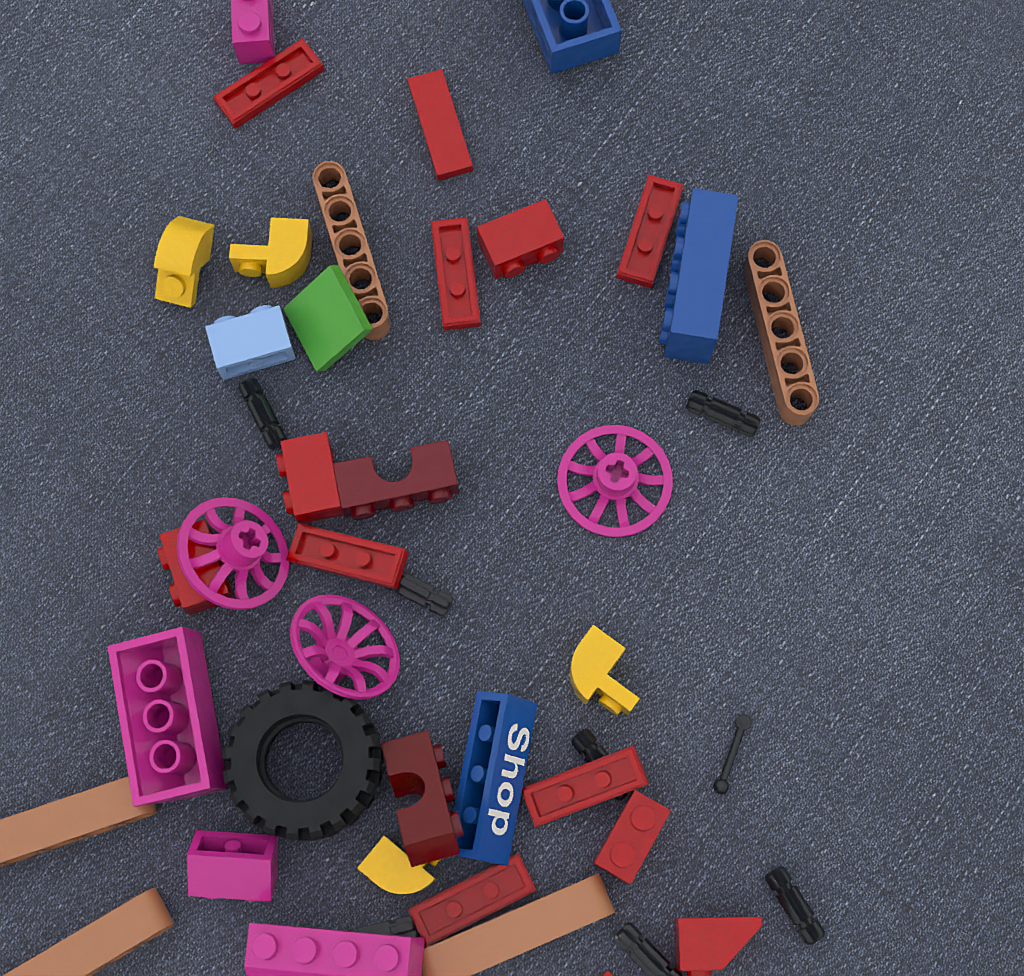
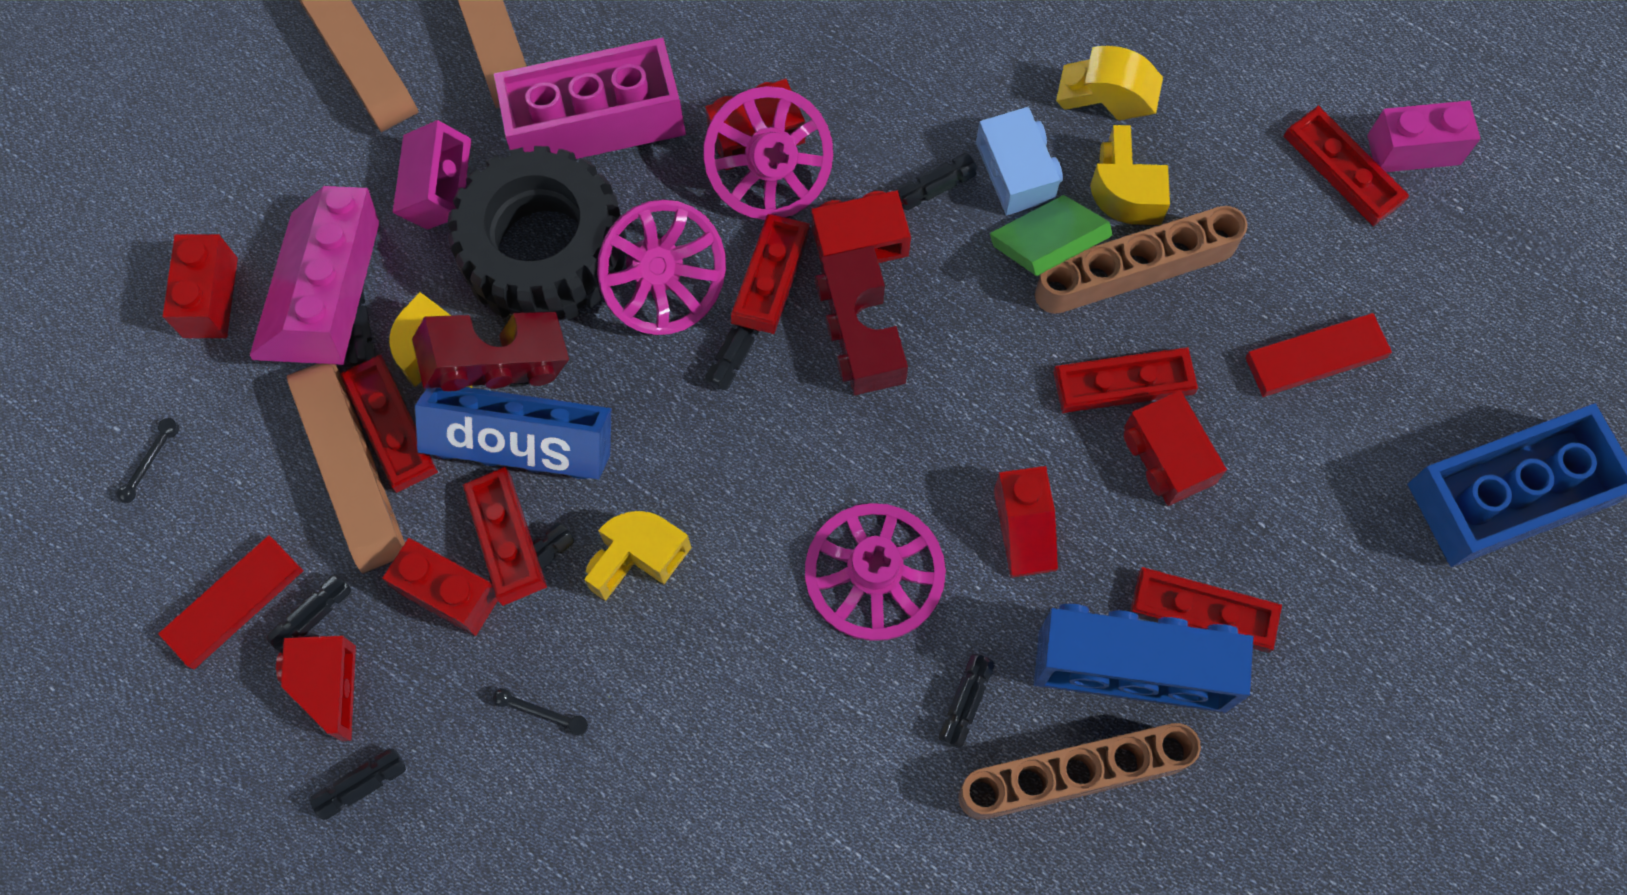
camera: 90 degrees right, 5 degrees down
none -> red slope [994,466,1058,578]

